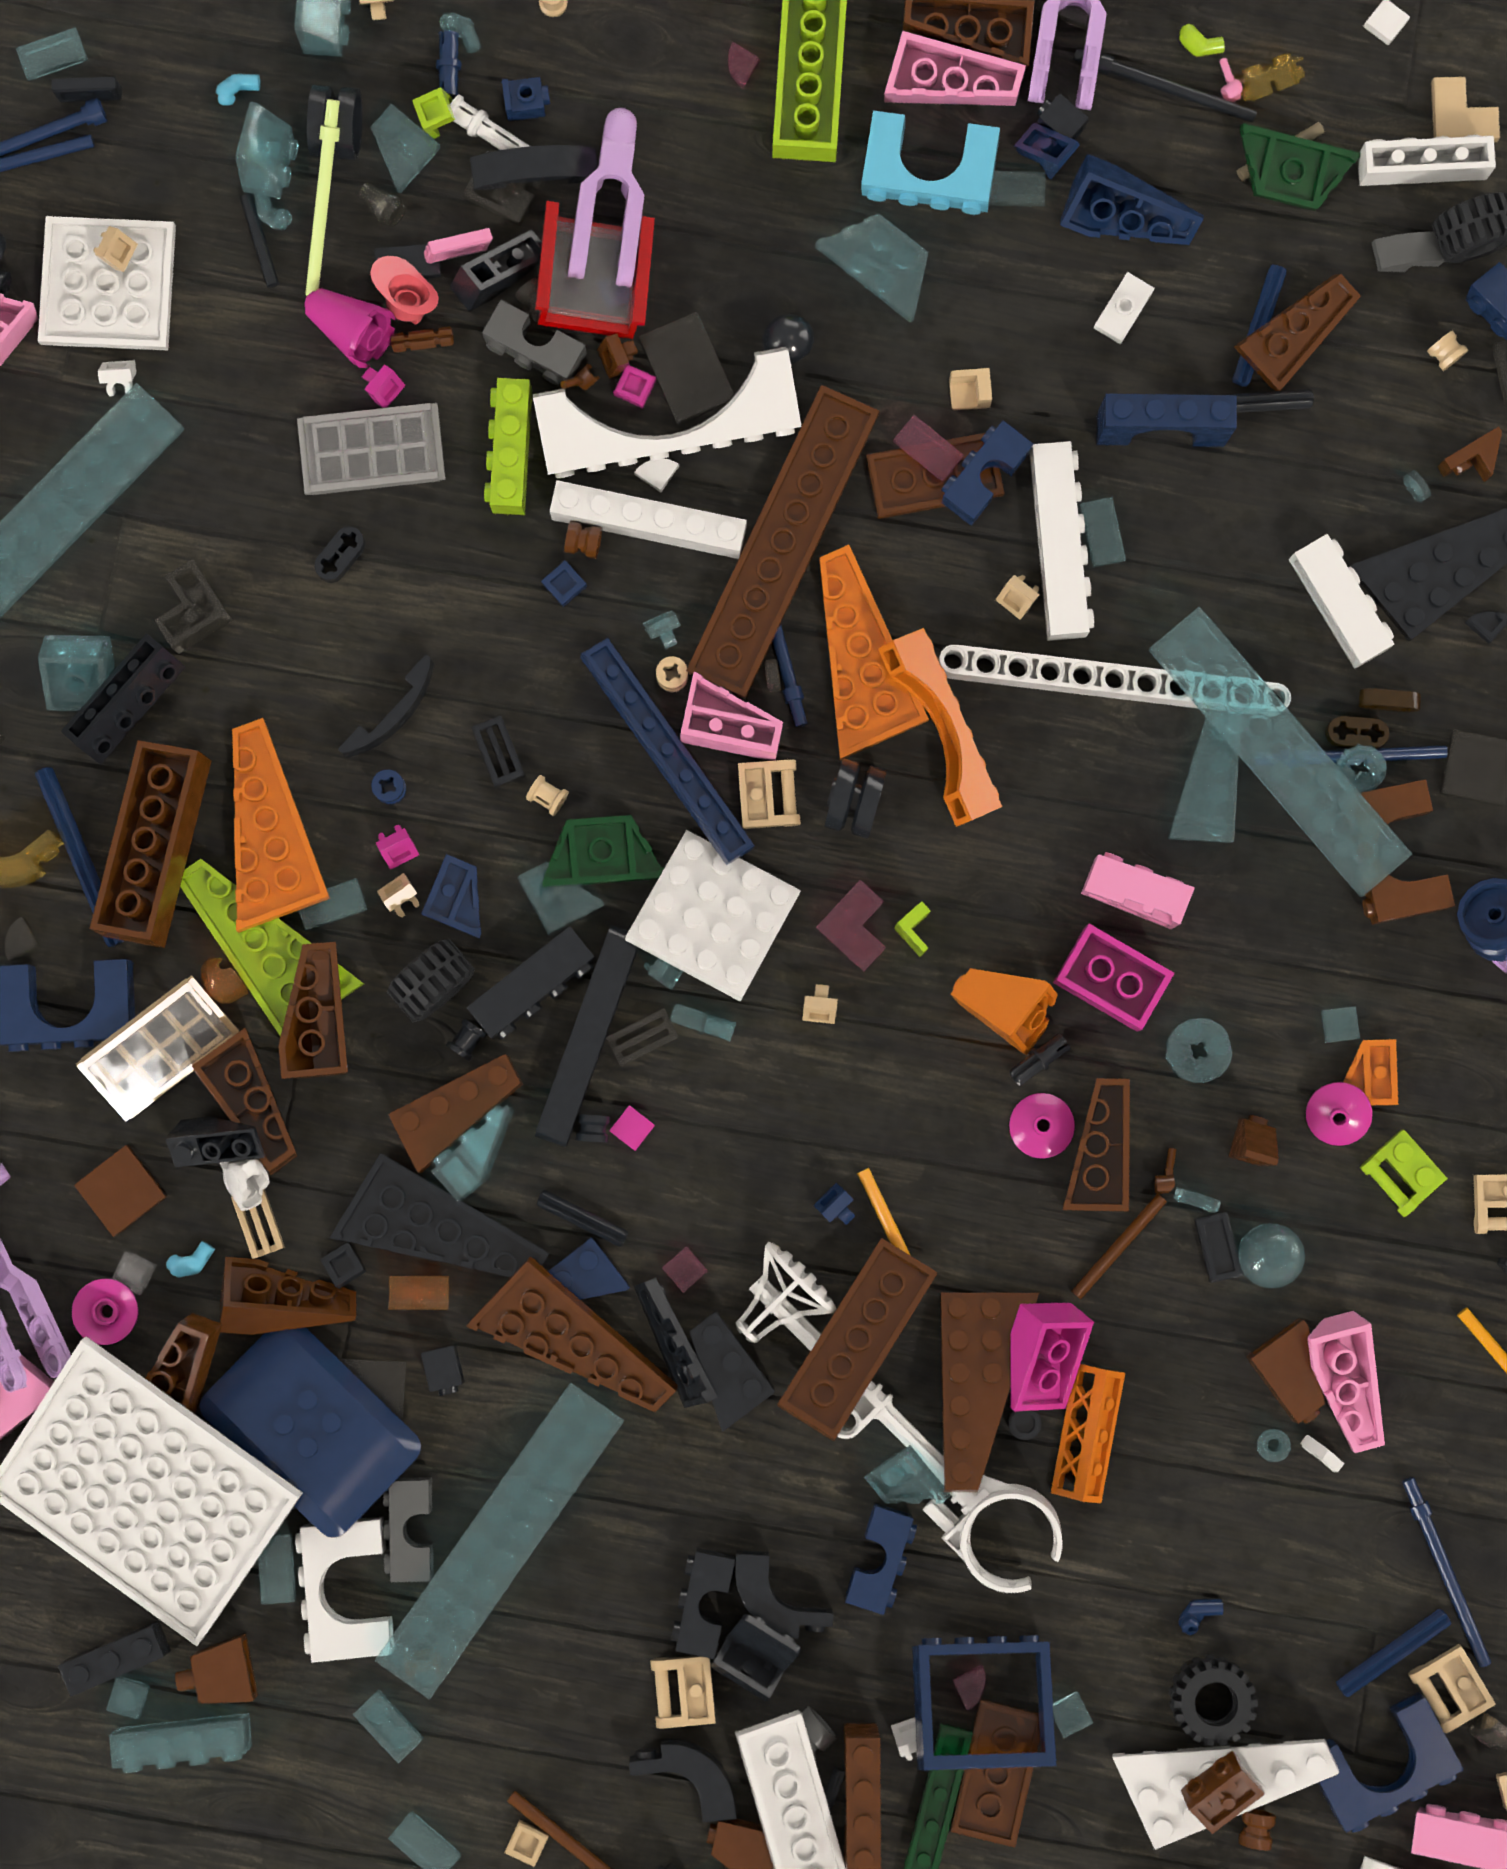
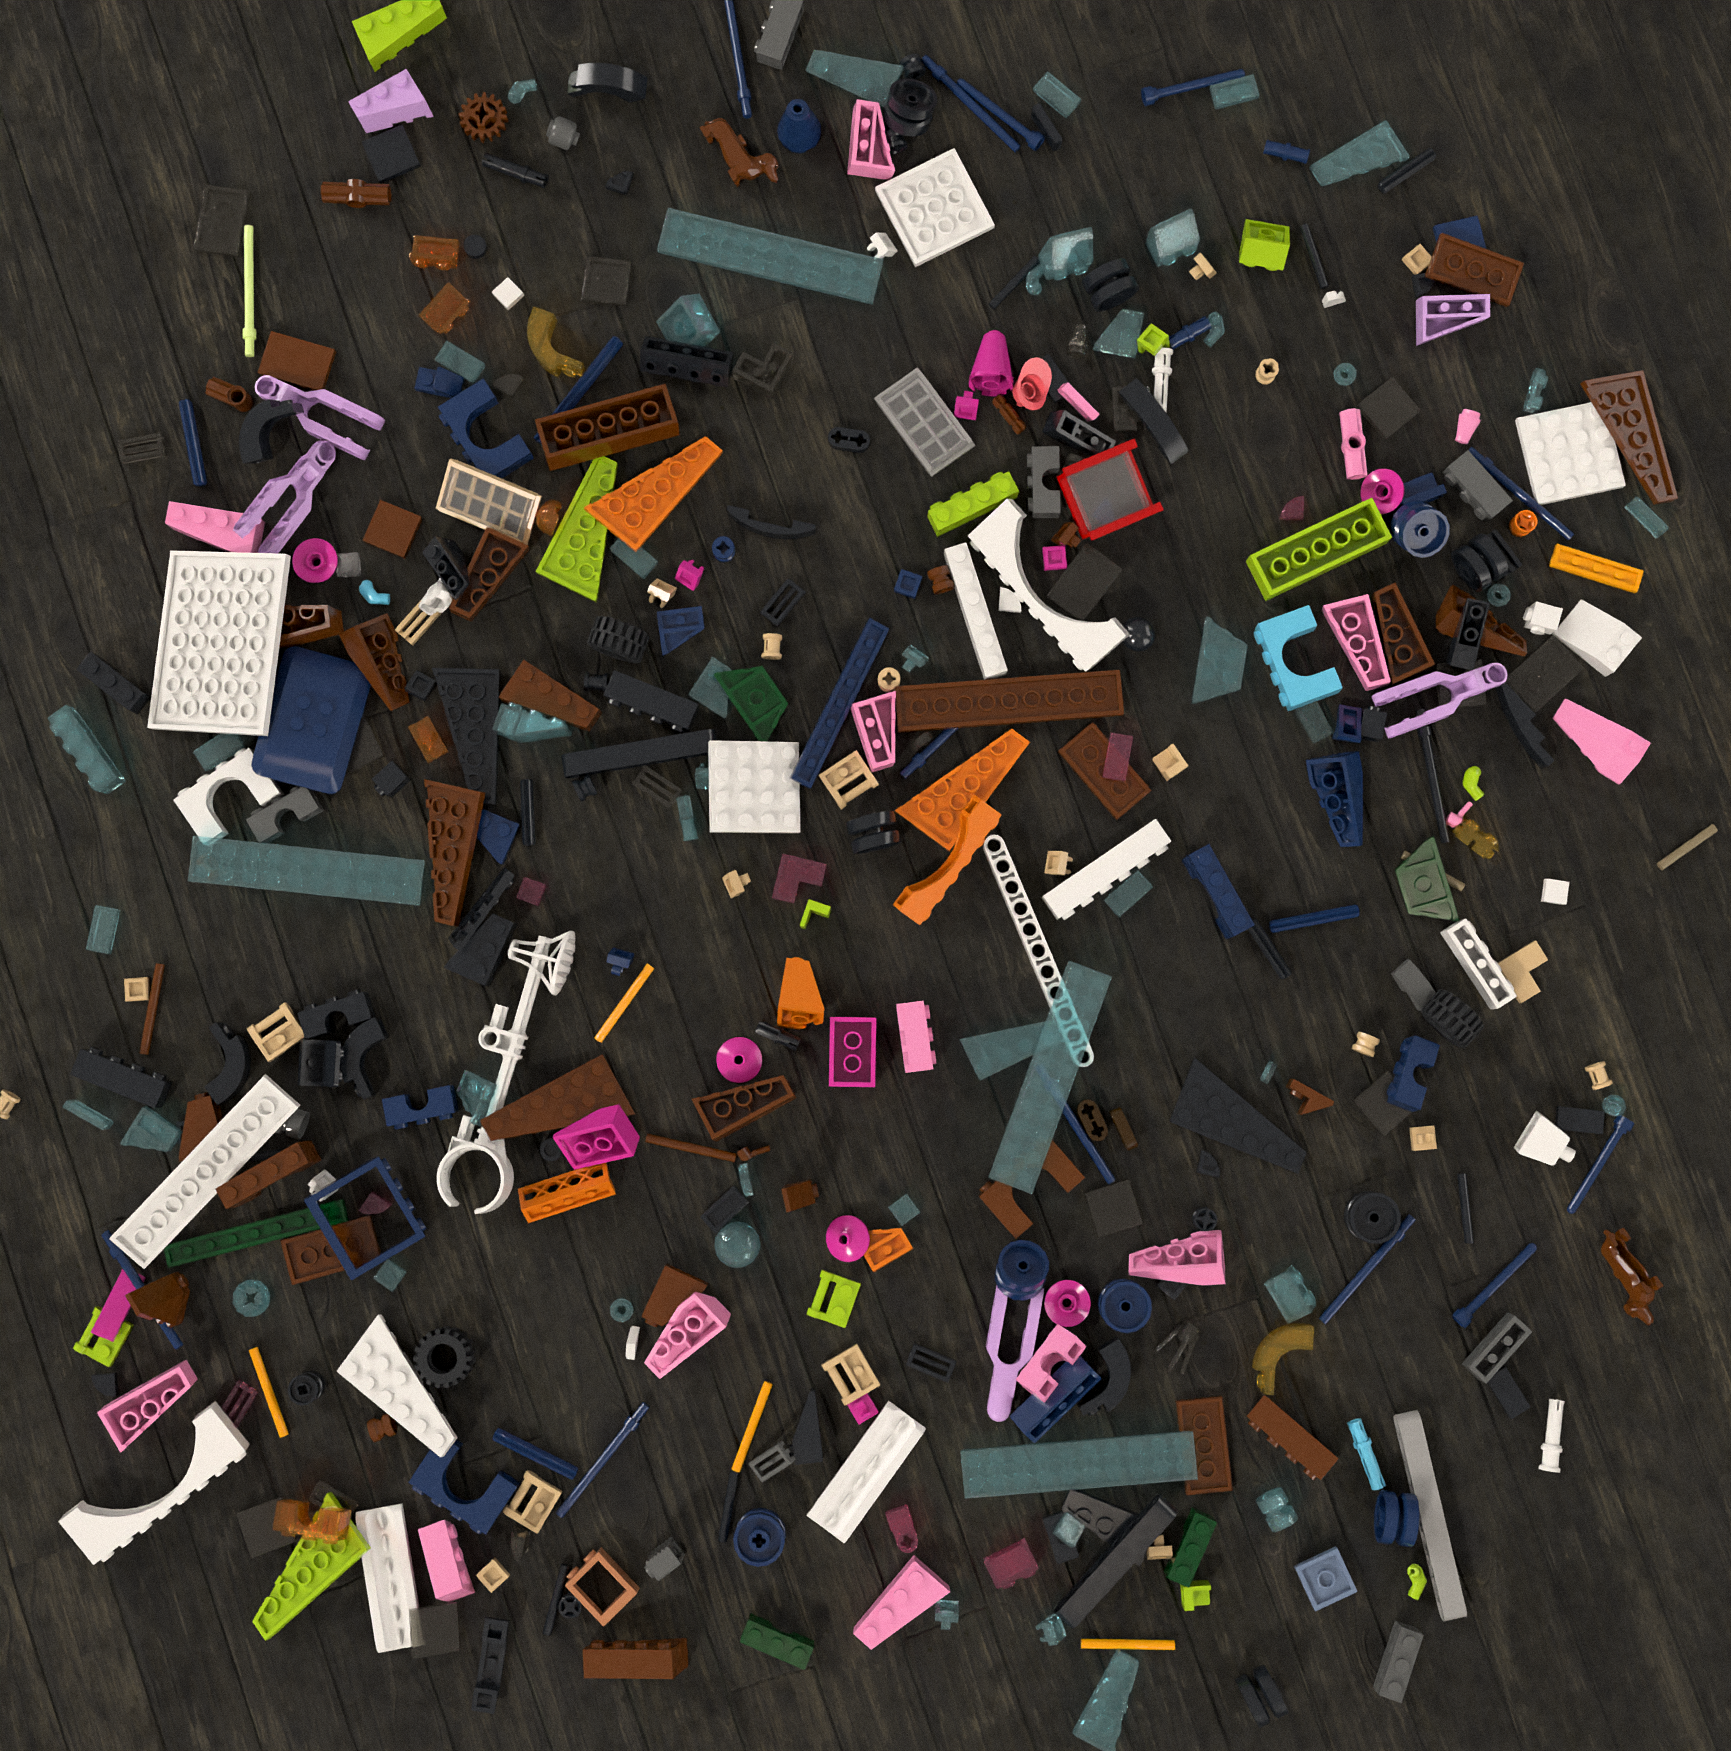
camera: 65 degrees right, 0 degrees up
tan tile [93,226,138,272] -> none
clear light blue plate [106,1676,150,1720] -> none
reddish brown torso [175,1633,258,1704] -> none
medium azure arm [216,74,261,105] -> none
reddish brown wedge [278,942,348,1079] -> none
yellowish green bar [305,99,340,296] -> none
clear light blue plate [353,1689,424,1764] -> none
dark blue brick [502,77,550,122] -> none
reddish brown hand [560,364,600,390] -> none
lavender piece [567,108,644,288] -> none
dark pink tile [610,1105,655,1151] -> none
reddish brown plate [777,1238,938,1441] -> none
dark blue arch [941,420,1034,526] -> none
white plate [1094,272,1155,344] -> none
clear light blue plate [1165,1018,1232,1083] -> none
dark blue arm [1179,1598,1223,1635] -> none
reddish brown bracket [1181,1751,1265,1834] -> none
reddish brown wing [1234,274,1361,391] -> none
white brick [1289,534,1394,669] -> none
clear light blue gear [1333,743,1387,794] -> none

